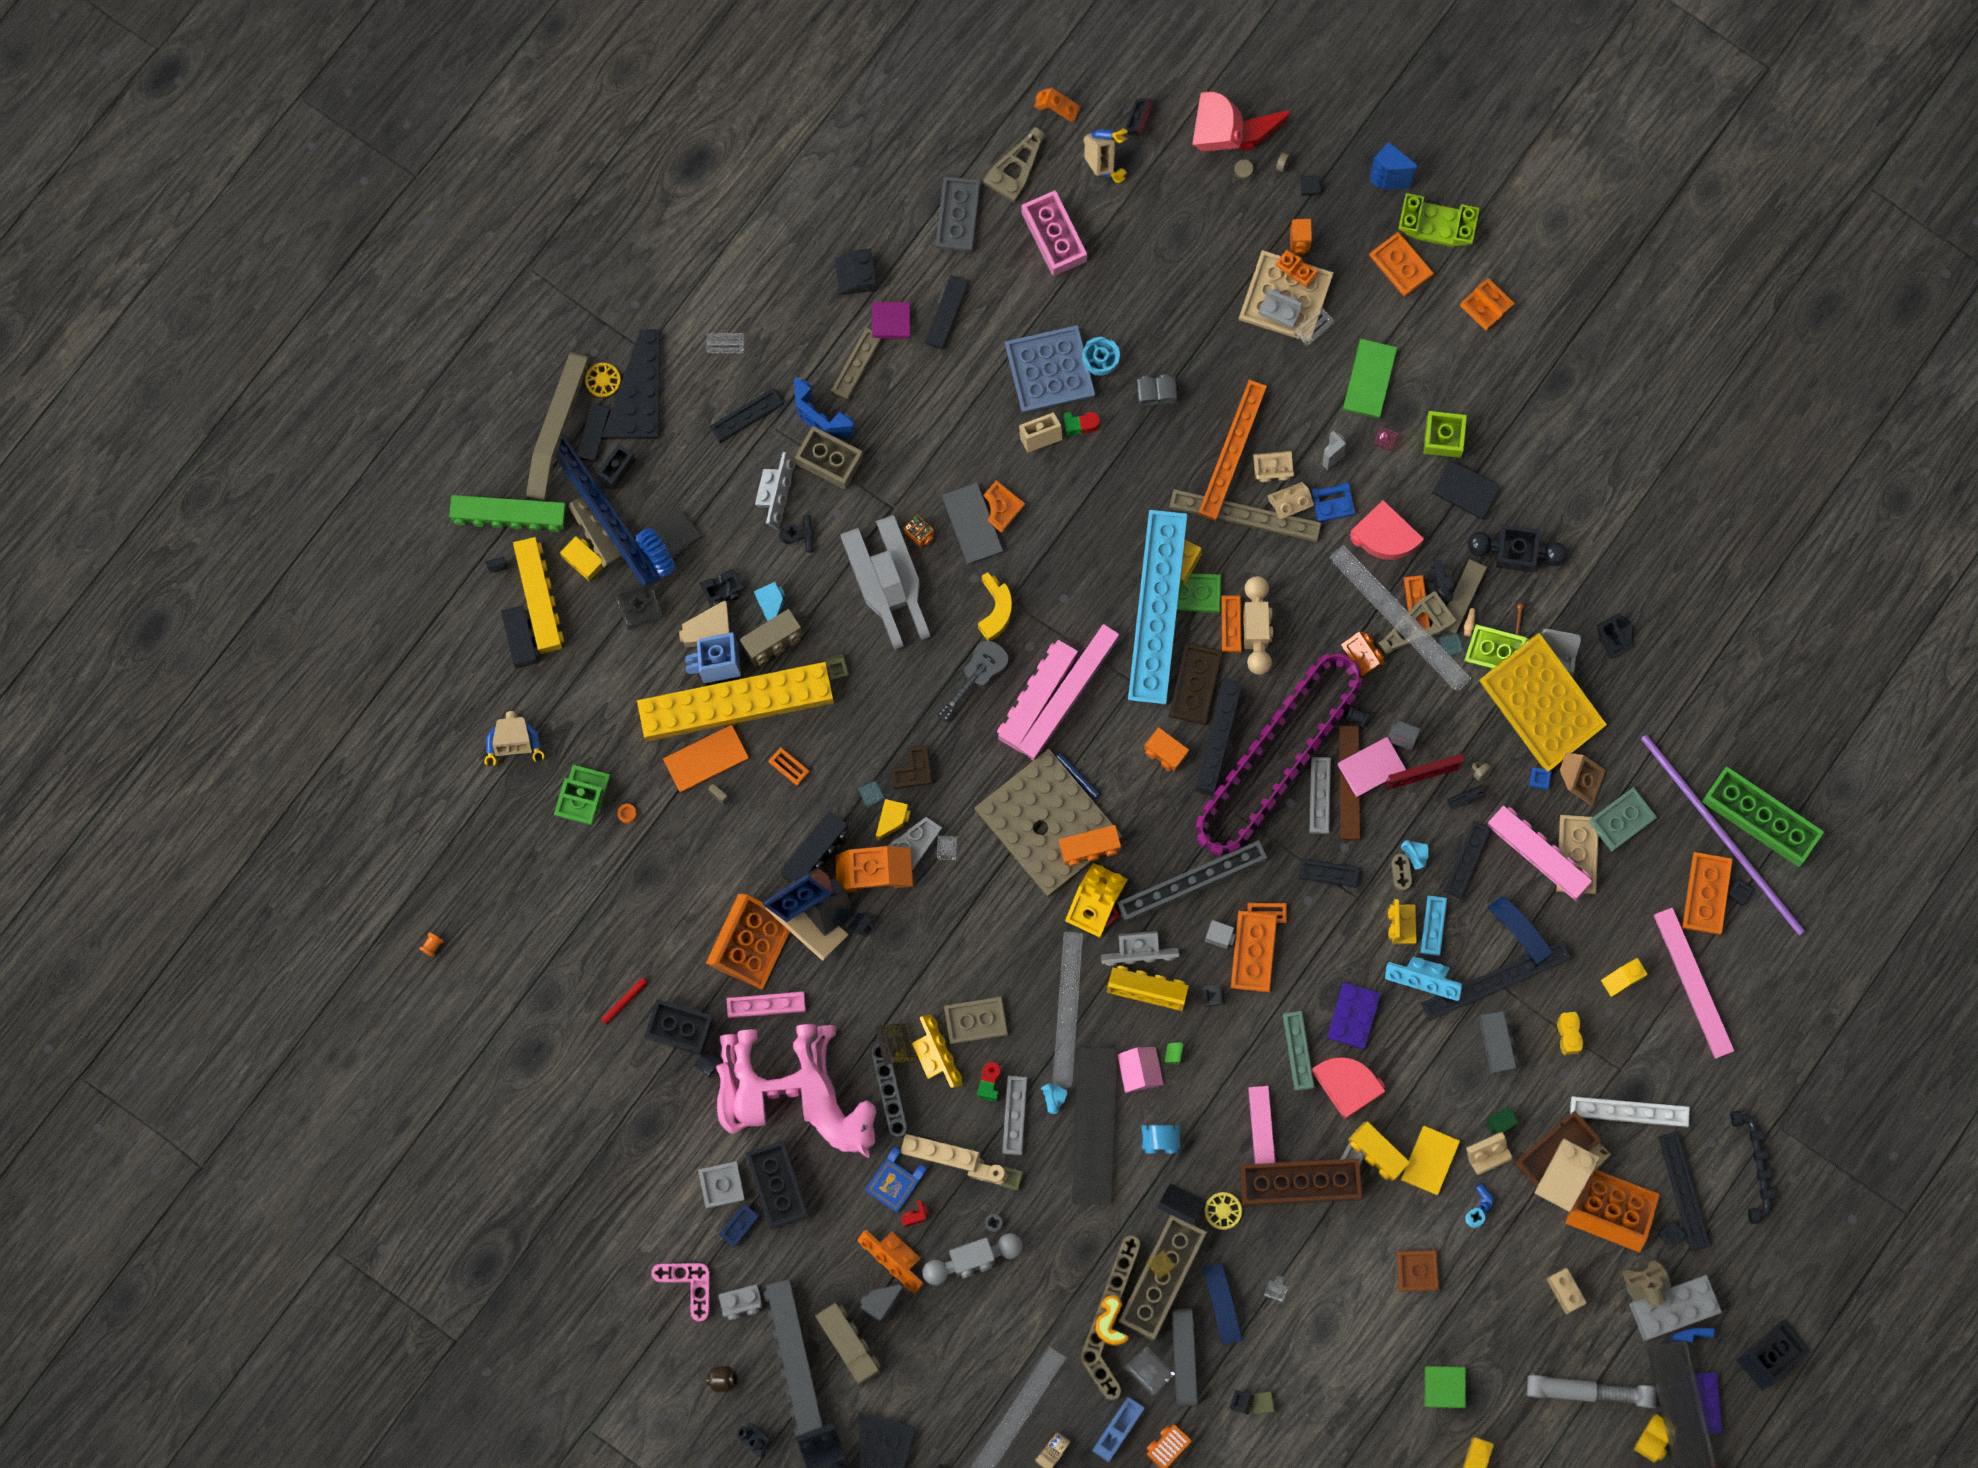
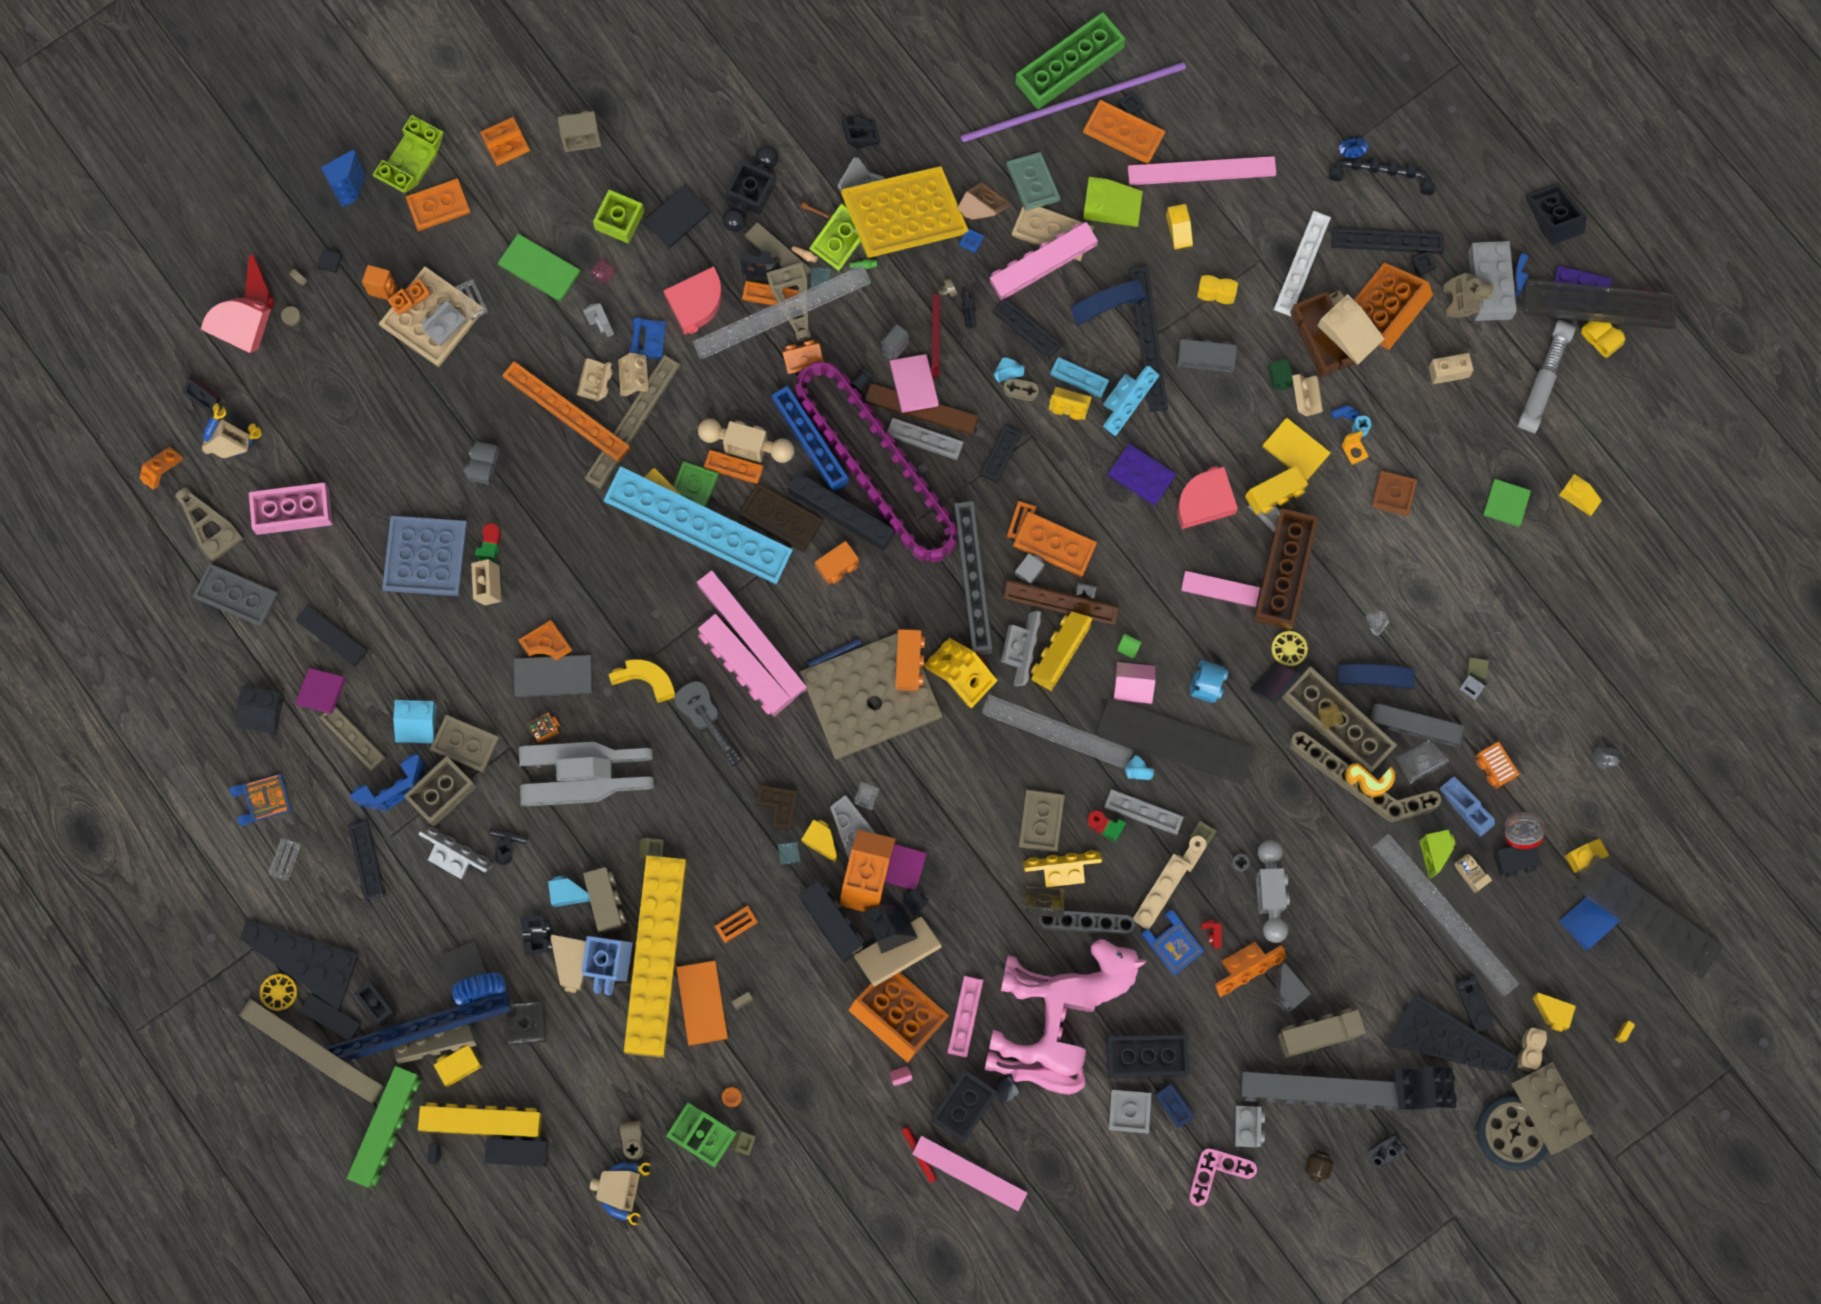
camera: 75 degrees left, 0 degrees up
dark blue slope [763,868,833,922] -> none
medium azure cylinder [1082,337,1120,376] -> none
sand green tile [1282,1011,1314,1091] -> none
none -> flag [229,774,291,826]
none -> medium azure slope [393,700,437,744]
none -> dark tan plate [430,715,500,773]
none -> dark tan brick [558,111,601,152]
none -> dark tan piece [620,1120,644,1160]
none -> olive plate [730,1130,756,1156]
none -> blue brick [771,386,848,493]
none -> bright green piece [849,259,878,269]
none -> magenta tile [884,844,927,890]
none -> bright pink slope [890,1066,912,1086]
none -> bright pink tile [912,1136,1027,1211]
none -> reddish brown tile [1003,579,1119,625]
none -> lime slope [1083,177,1143,227]
none -> blue gear [1339,138,1369,158]
none -> light orange bracket [1341,430,1369,465]
none -> lime slope [1419,830,1455,879]

